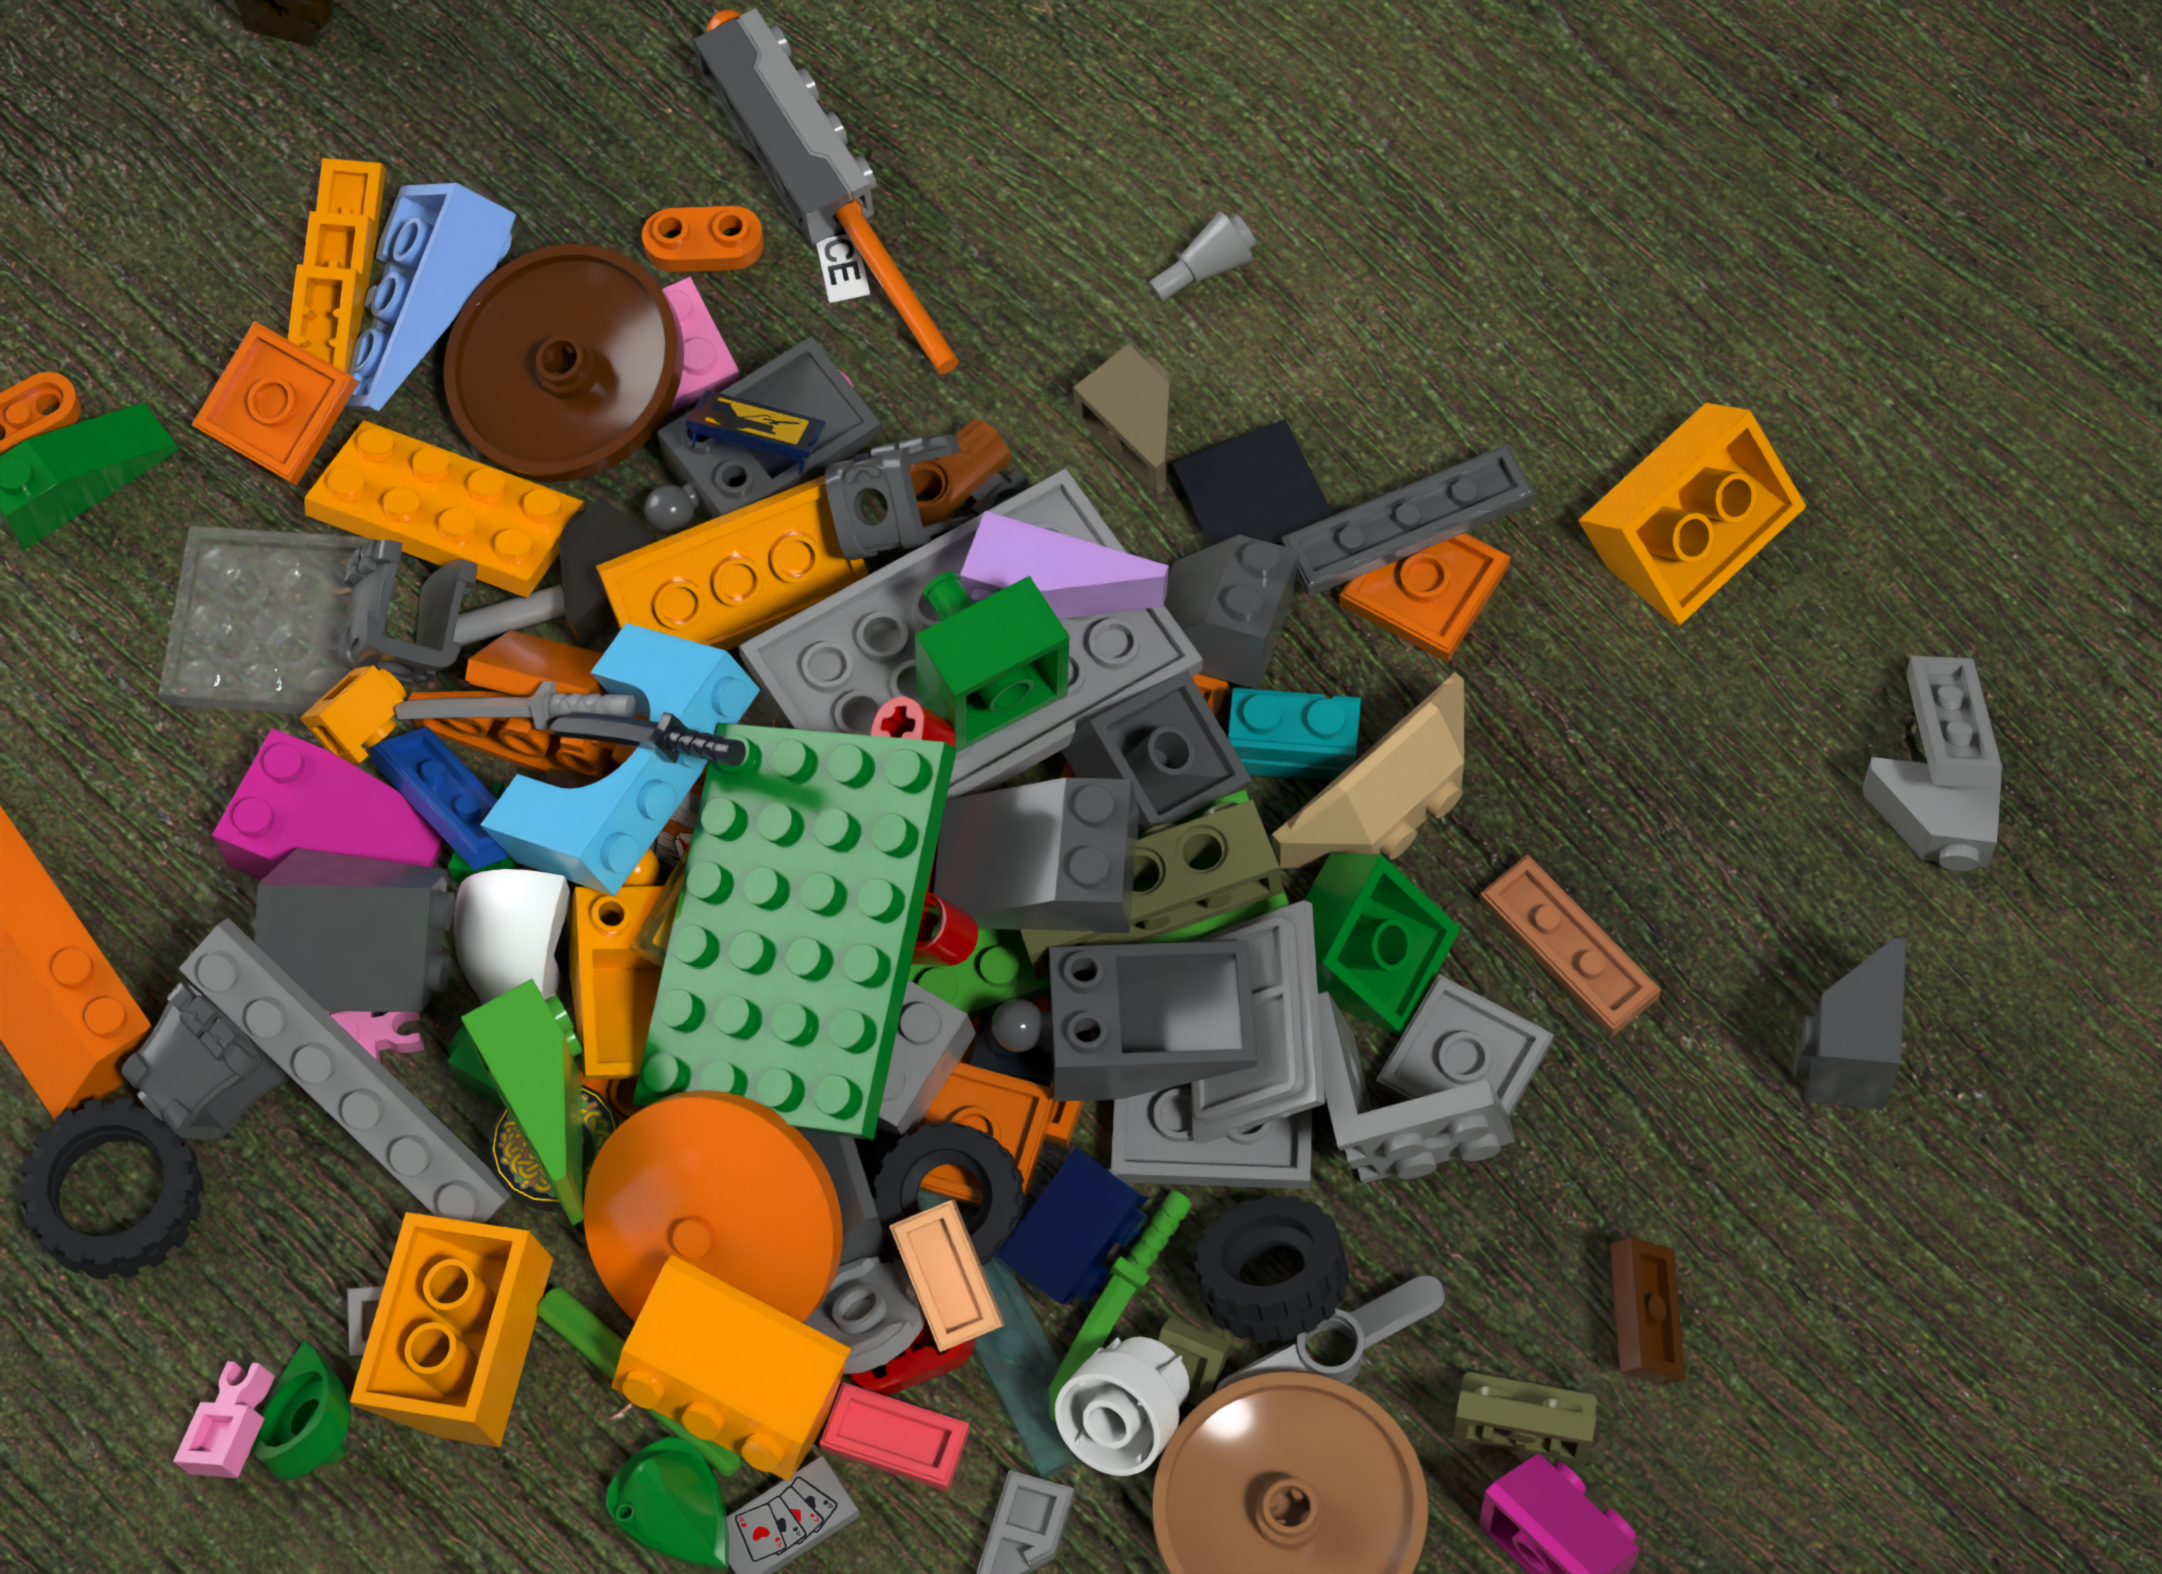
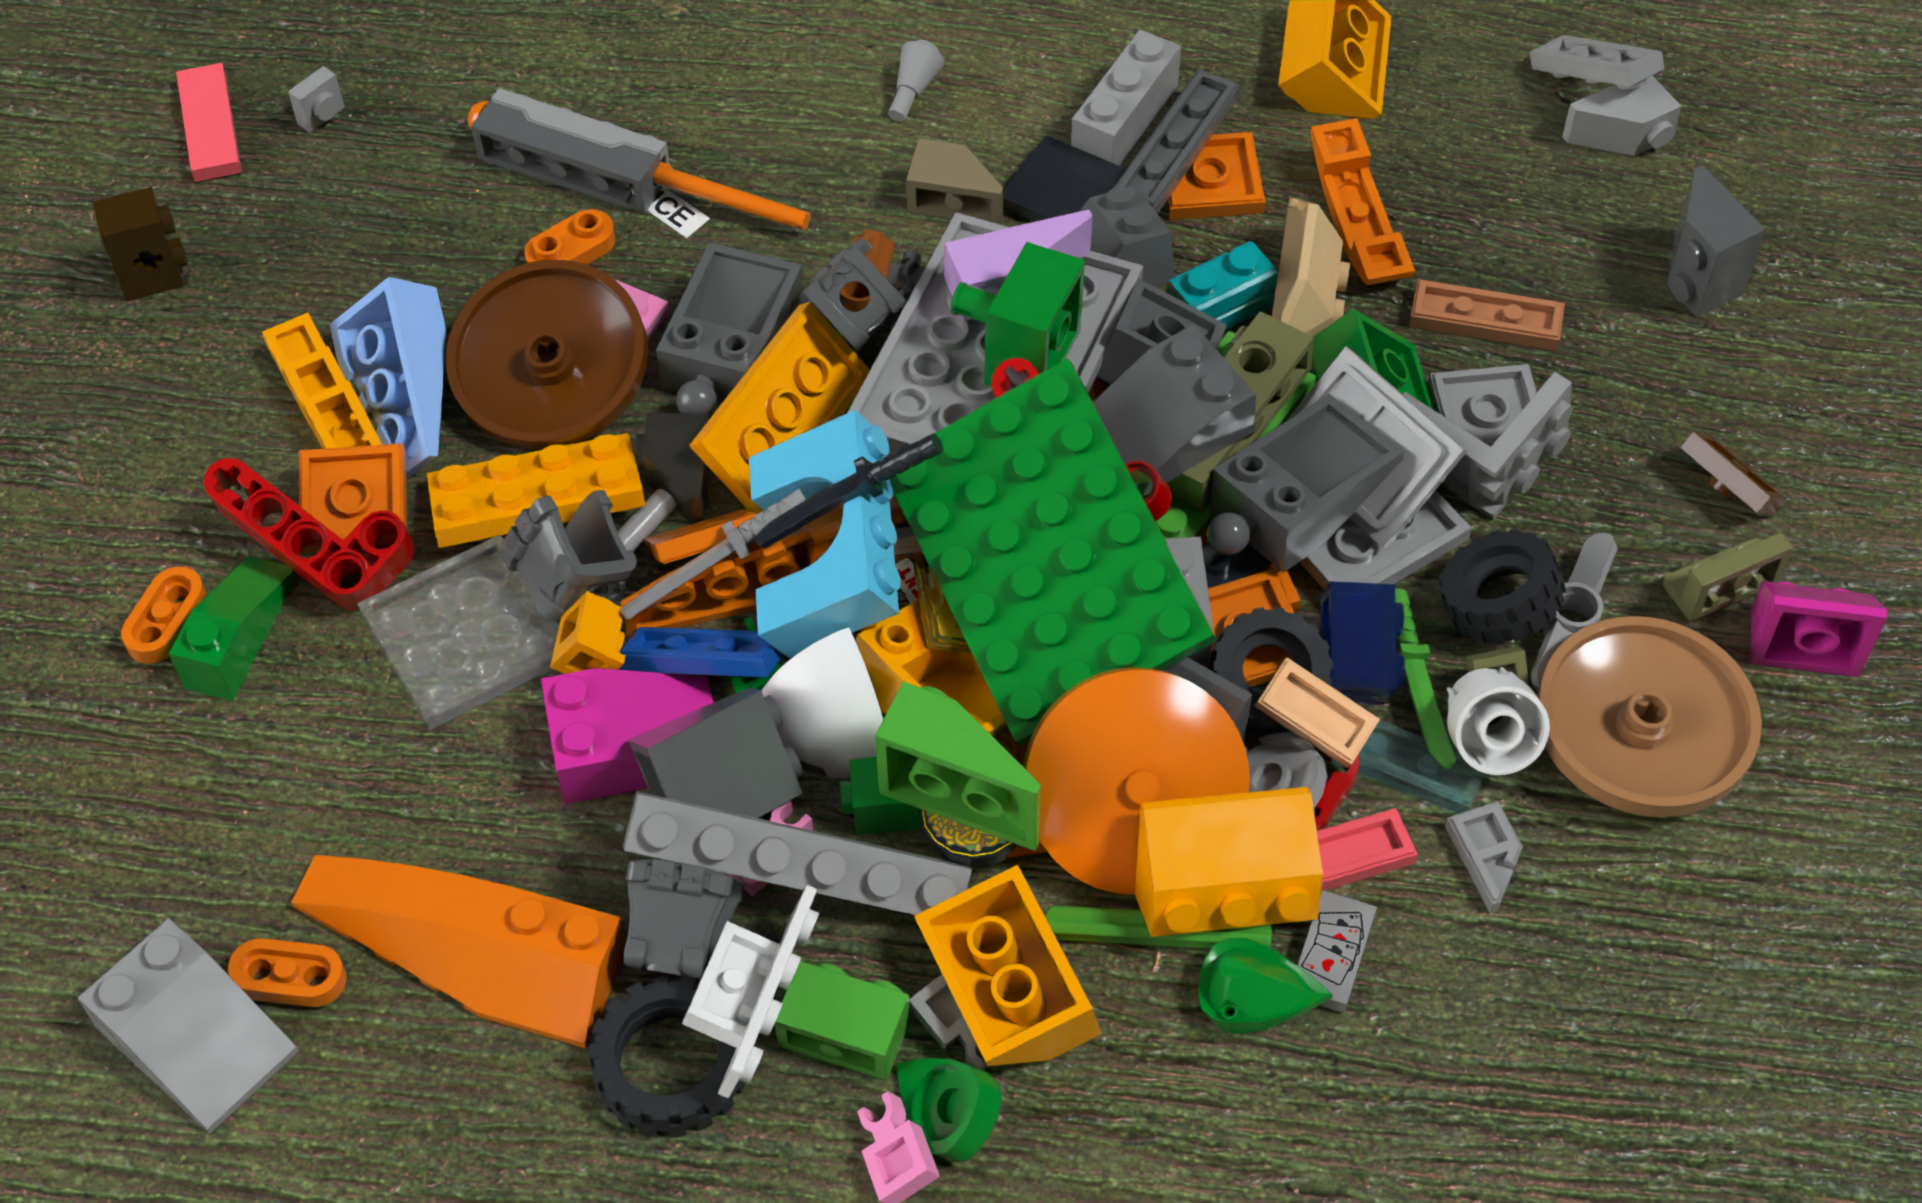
camera: 40 degrees left, 10 degrees down
piece [685,390,826,476] -> none
none -> red beam [203,458,414,612]
none -> white bracket [682,885,819,1099]
none -> bright green brick [774,961,911,1081]
none -> light grey brick [1071,29,1181,165]
none -> orange slope [1310,118,1415,285]

